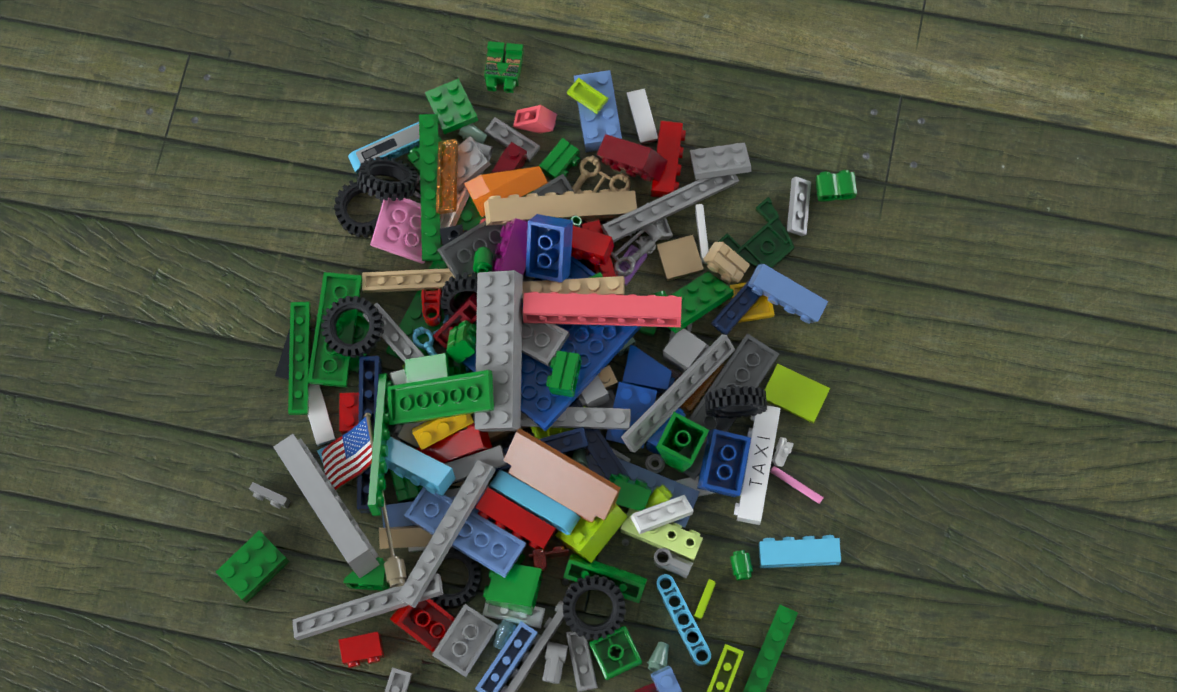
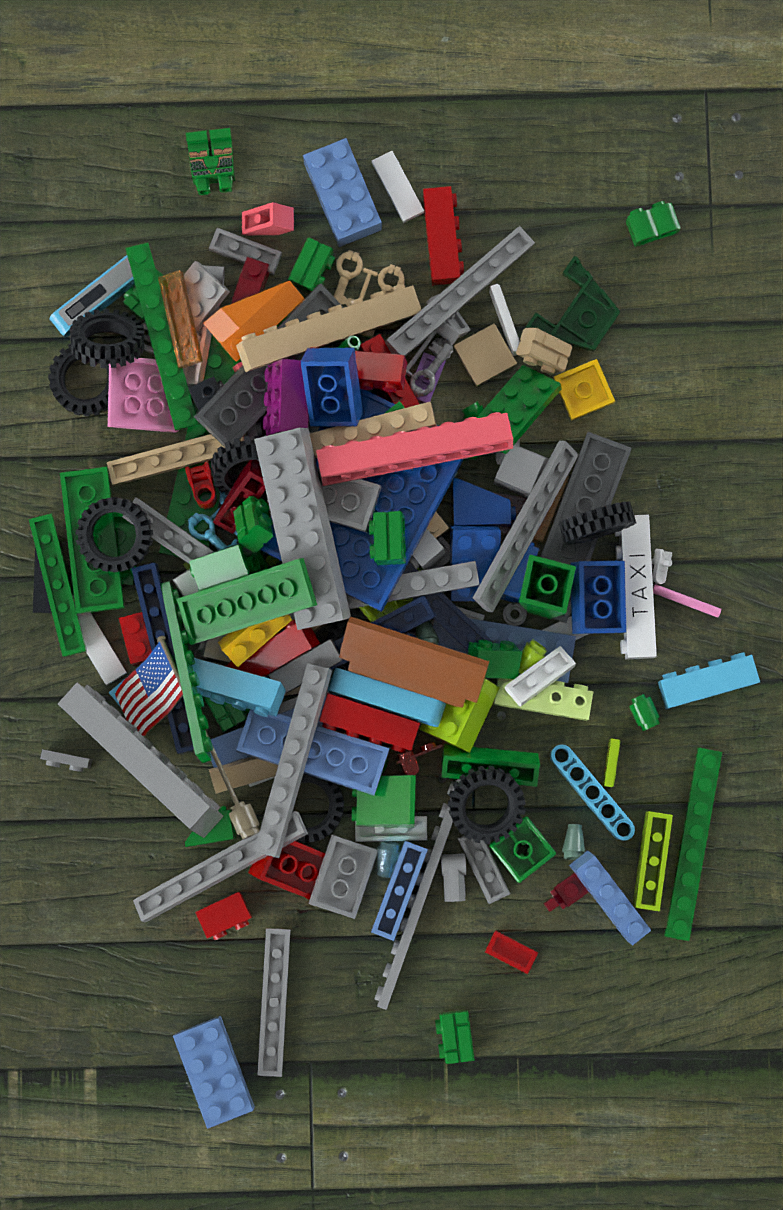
camera: 20 degrees left, 10 degrees up
green brick [216,530,290,603] -> none
green plate [425,79,478,135] -> none
sand green cone [459,124,487,144] -> none
green brick [473,247,494,274] -> none
lime tile [567,78,608,114] -> none
dark red brick [597,134,667,182] -> none
light grey piece [654,548,693,579] -> none
light grey plate [690,143,751,180] -> none
dark blue tile [711,278,763,335] -> none
medium blue brick [747,264,828,324] -> none
lime tile [765,364,830,424] -> none
light grey plate [787,177,811,236] -> none

